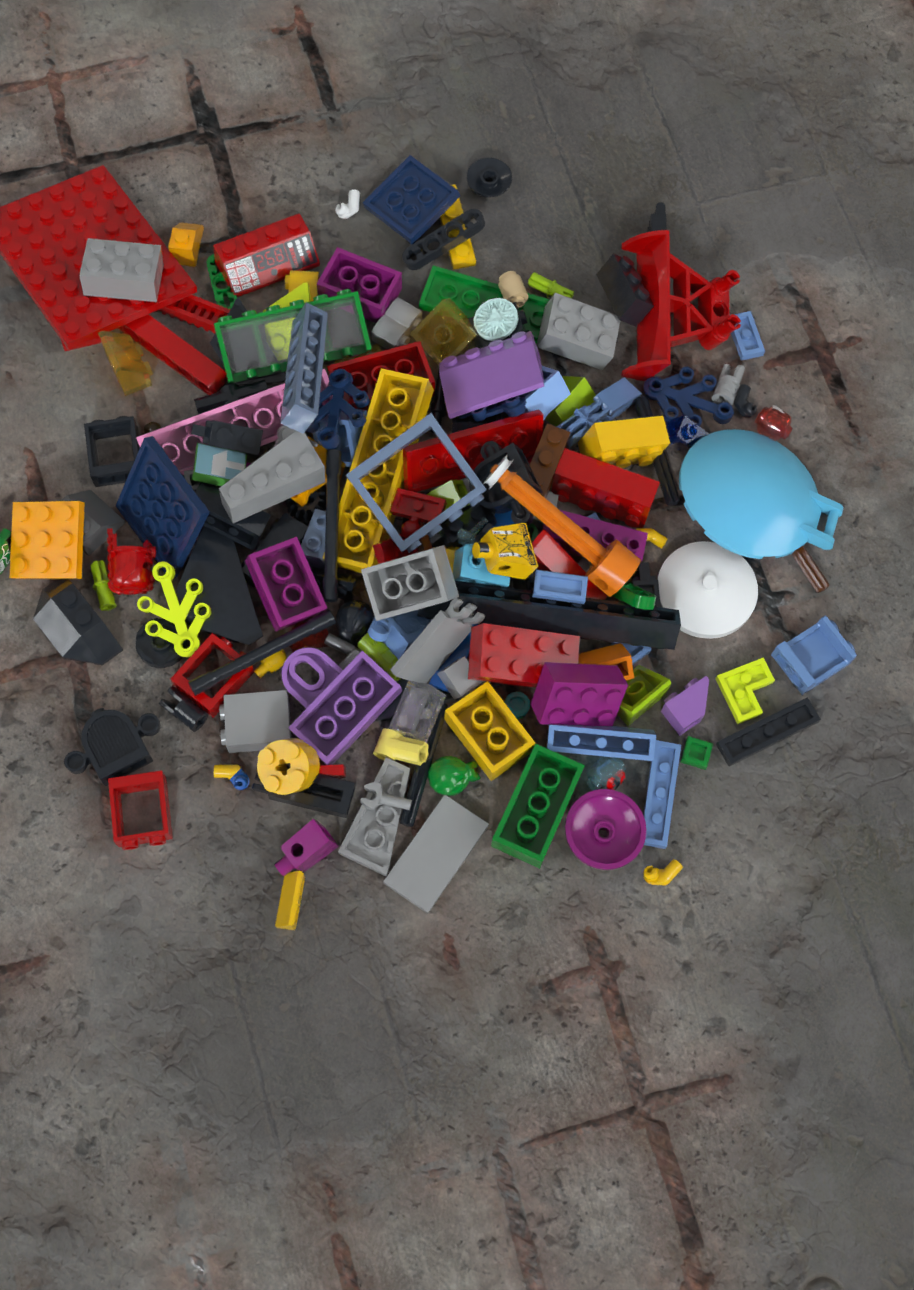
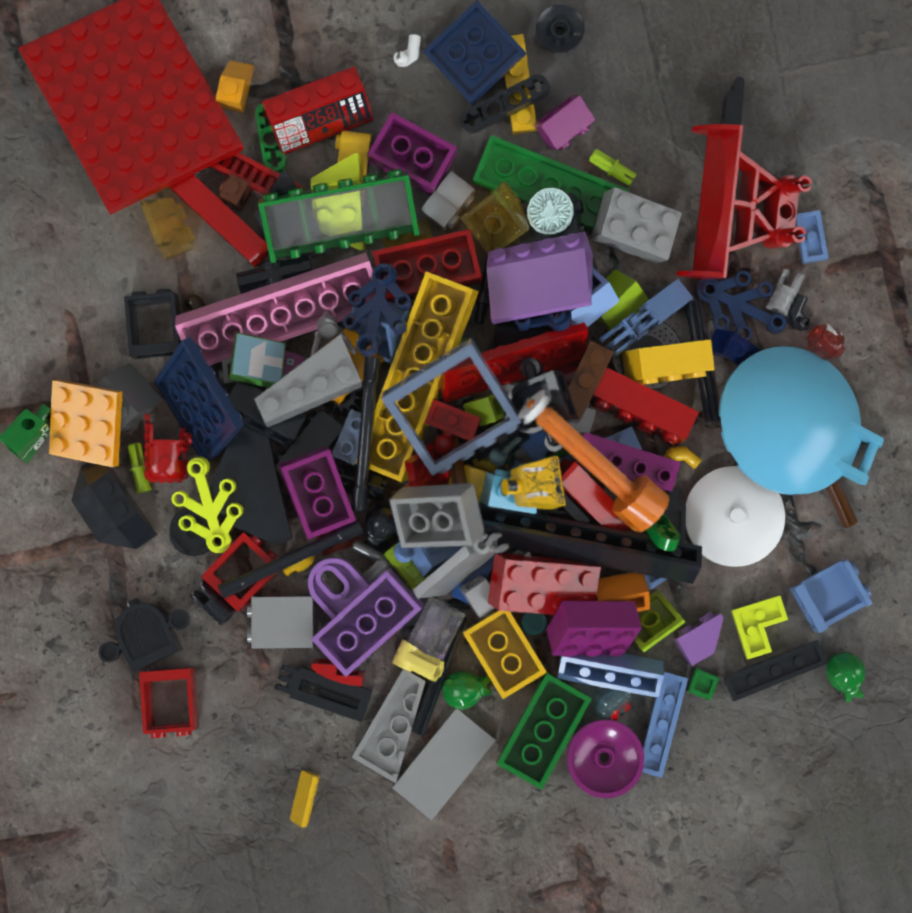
camera: 10 degrees right, 15 degrees up
light grey brick [79,238,164,302] -> none
black hinge [191,420,263,455] -> none
arm [214,765,250,790] -> none
yellow brick [257,738,320,795] -> none
magenta torso [274,819,339,876] -> none
sand blue brick [280,302,328,434] -> none
light grey bar [360,782,412,811] -> none
tan brick [498,271,528,308] -> none
medium blue tile [532,570,588,604] -> none
black brick [596,253,654,327] -> none
yellow arm [643,859,683,886] -> none
none -> copper brick [219,174,252,212]
none -> magenta brick [533,95,595,150]
none -> green piece [826,652,865,703]

